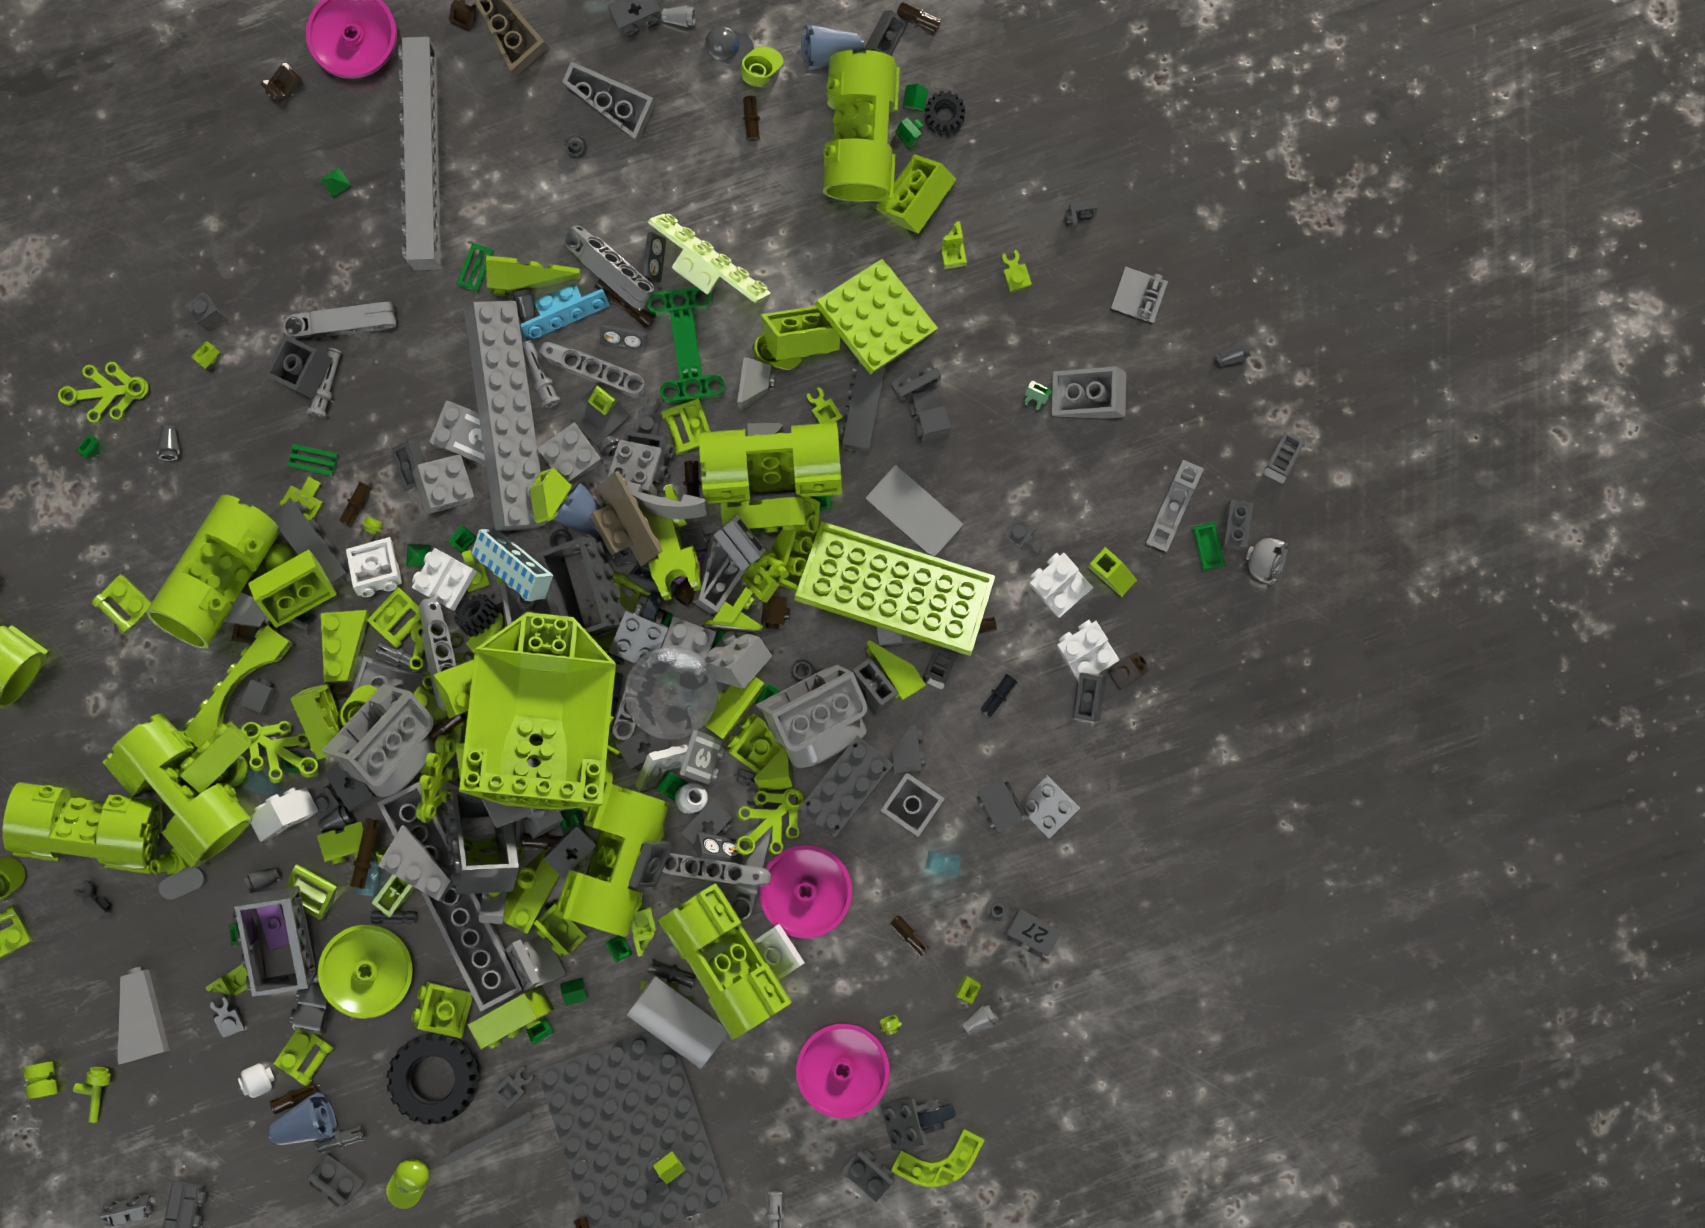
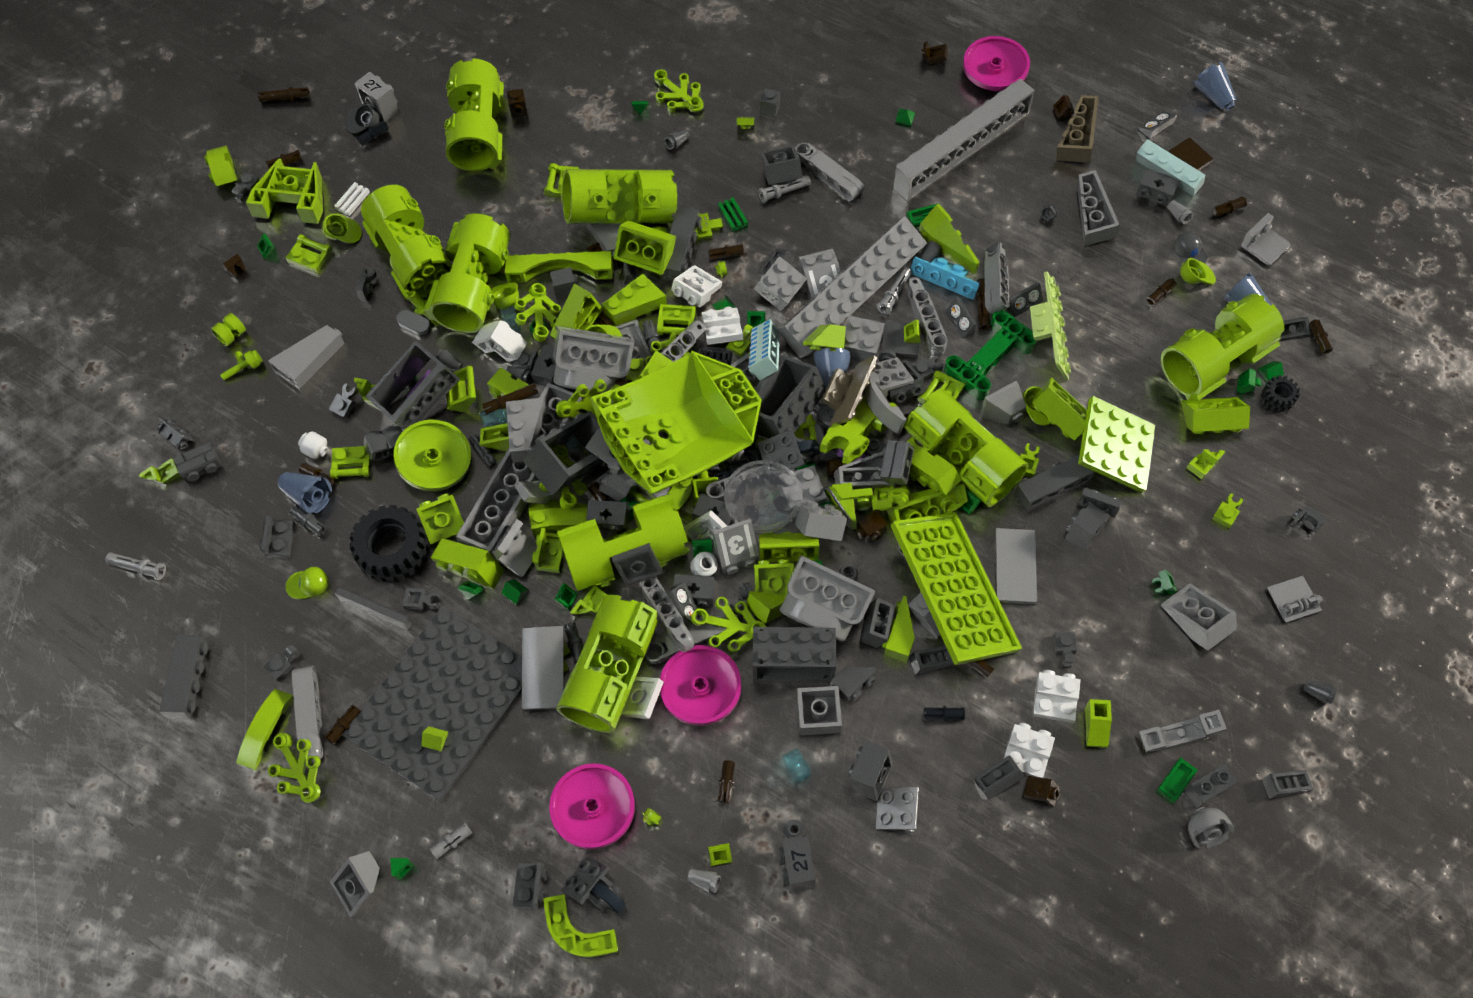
camera: 55 degrees right, 20 degrees down
lime wedge [180,721,251,794] -> none

